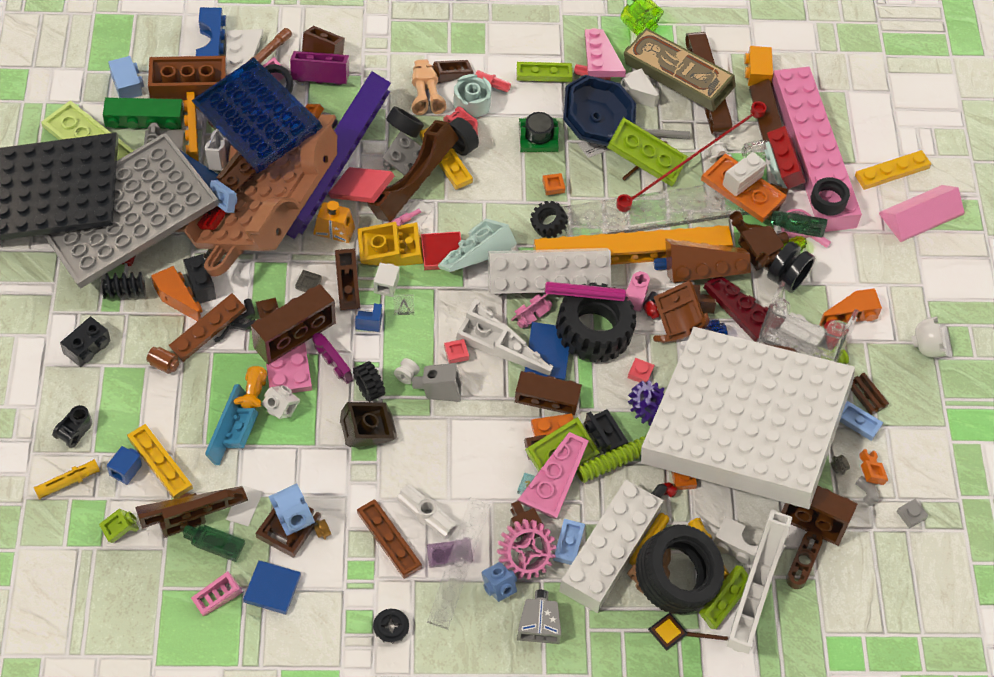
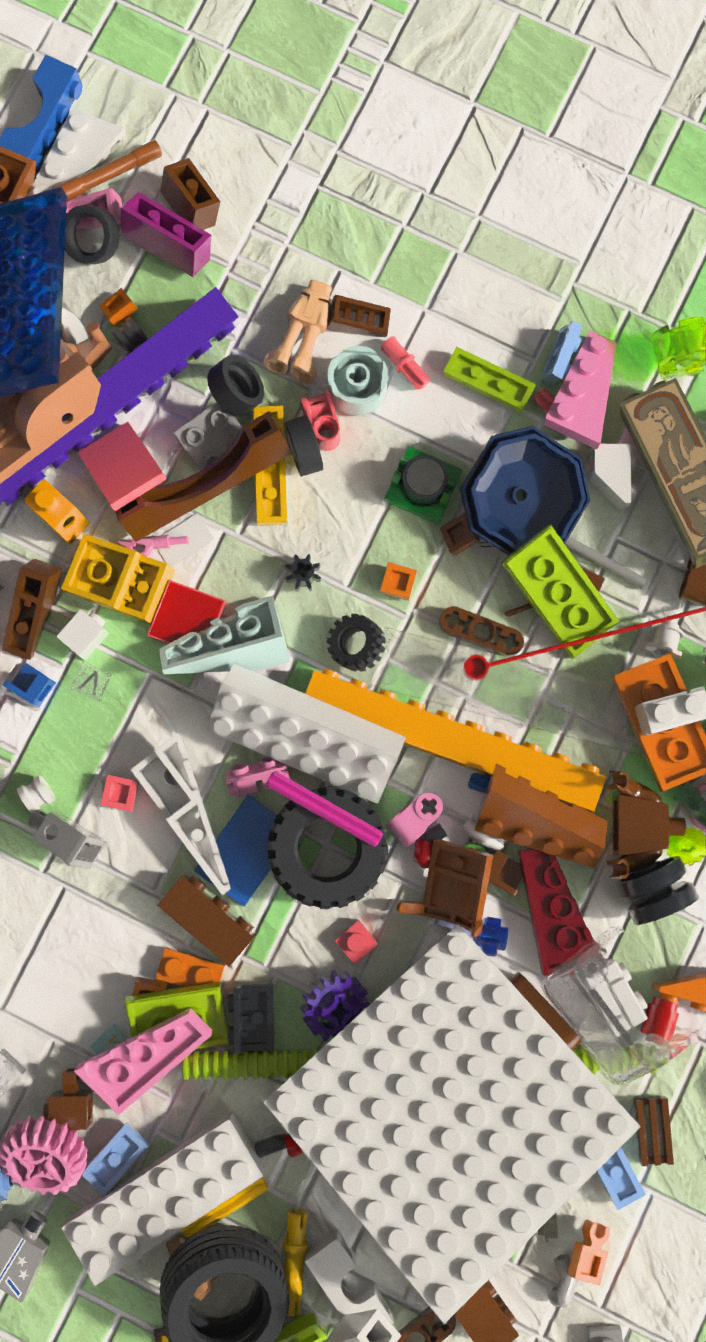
camera: 30 degrees right, 25 degrees up
none -> black gear [285,554,321,592]
none -> reddish brown beam [439,606,524,657]
none -> reddish brown plate [440,513,481,555]
none -> light blue plate [540,321,583,386]

